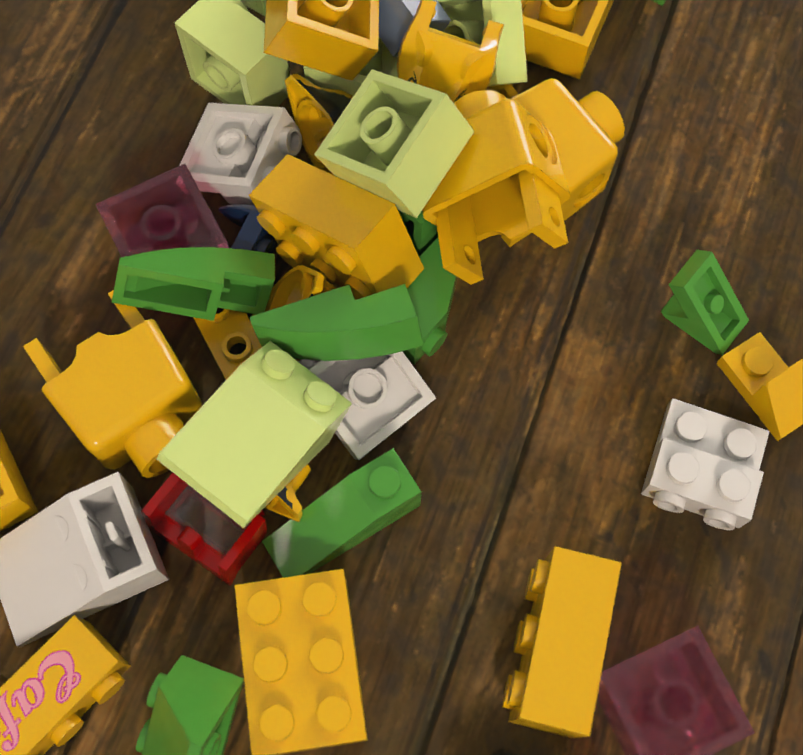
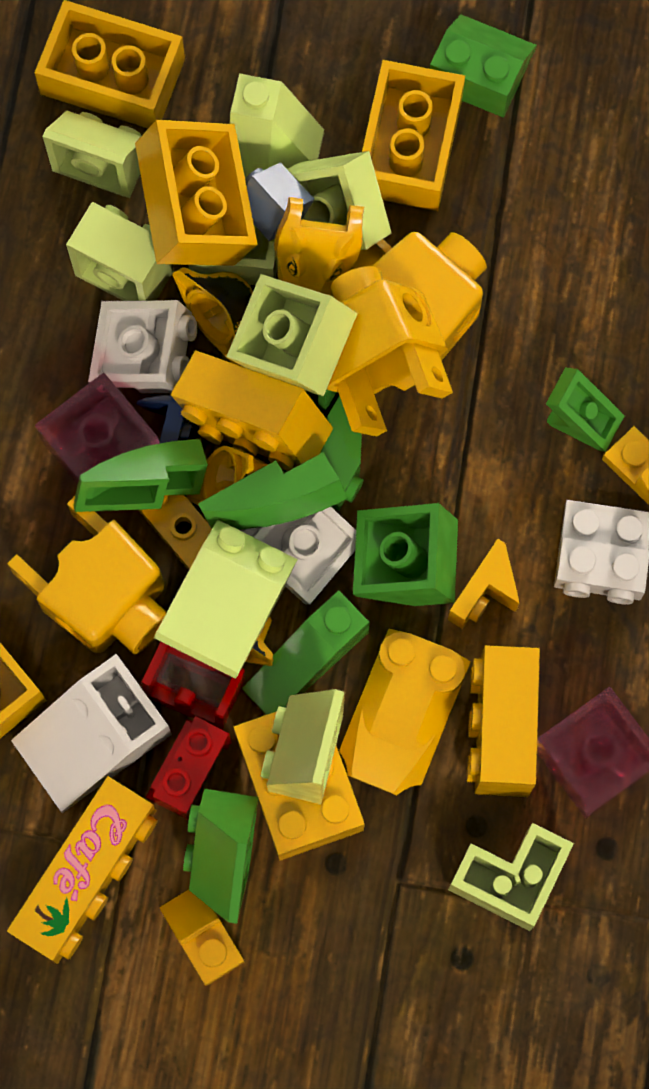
camera: 10 degrees left, 5 degrees up
none -> red window [145,716,231,820]
none -> yellowish green slope [261,689,344,804]
none -> yellow slope [339,629,471,796]
none -> bright green slope [353,503,458,606]
none -> yellow slope [448,539,519,629]

